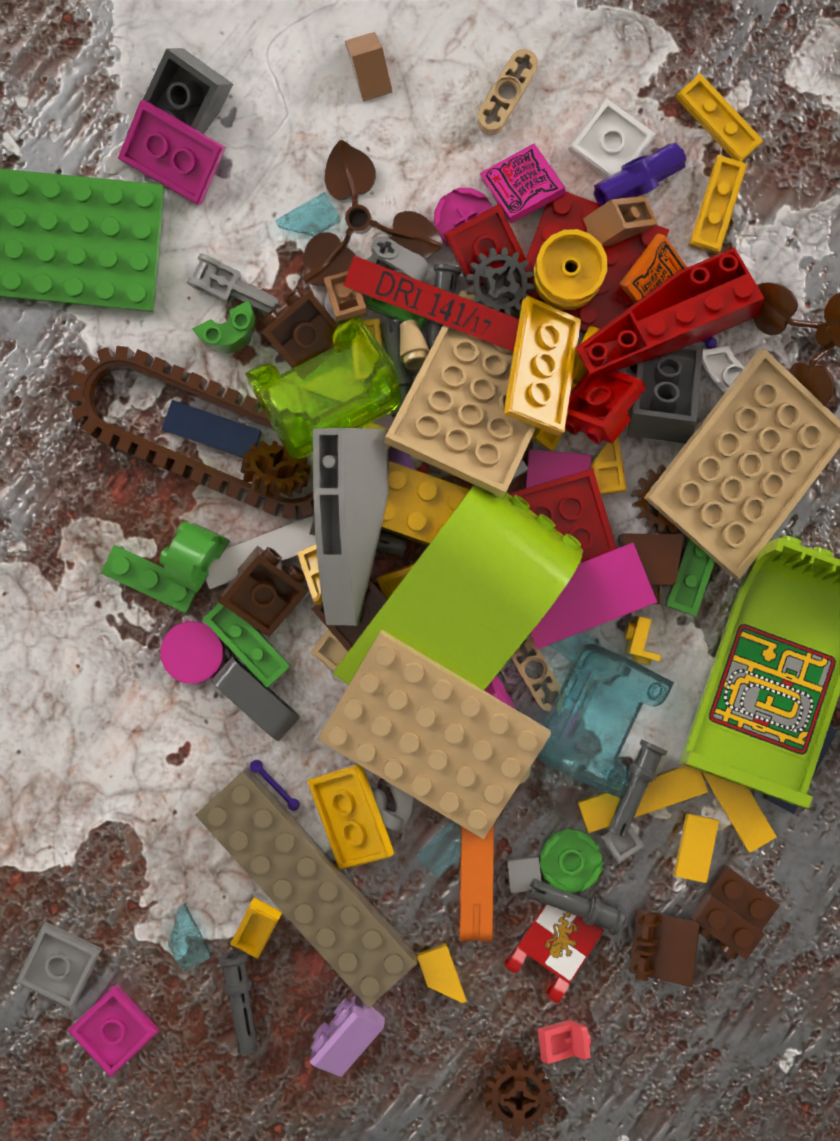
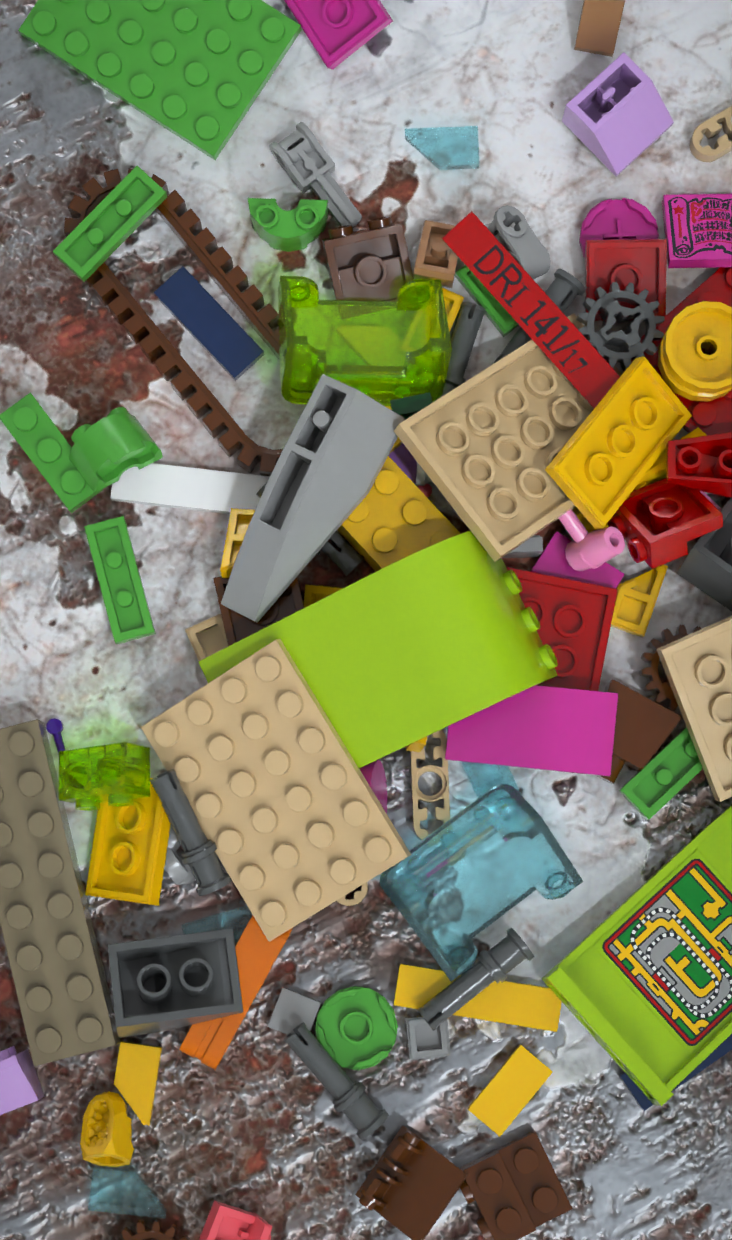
camera: 25 degrees right, 5 degrees down
dark pink tile [160,621,224,684] -> none
dark grey beam [211,656,300,741] -> none
reddish brown plate [218,545,309,637] -> none
reddish brown gear [240,441,311,498] -> none
reddish brown plant [303,140,443,286] -> none
tan cone [399,320,430,370] -> none
flag [504,904,604,1003] -> none
yellow bracket [624,616,662,666] -> none
yellow tile [701,771,777,853] -> none
none -> bright green plate [53,166,167,282]
none -> clear neon green brick [59,742,150,811]
none -> yellow rock [80,1091,134,1167]
none -> clear light blue tile [88,1166,167,1218]
none -> dark grey slope [107,928,243,1038]
none -> dark grey pin [150,769,232,896]
none -> dark green plate [390,392,433,419]
none -> bright pink piece [559,510,625,571]
none -> lavender slope [562,52,674,177]

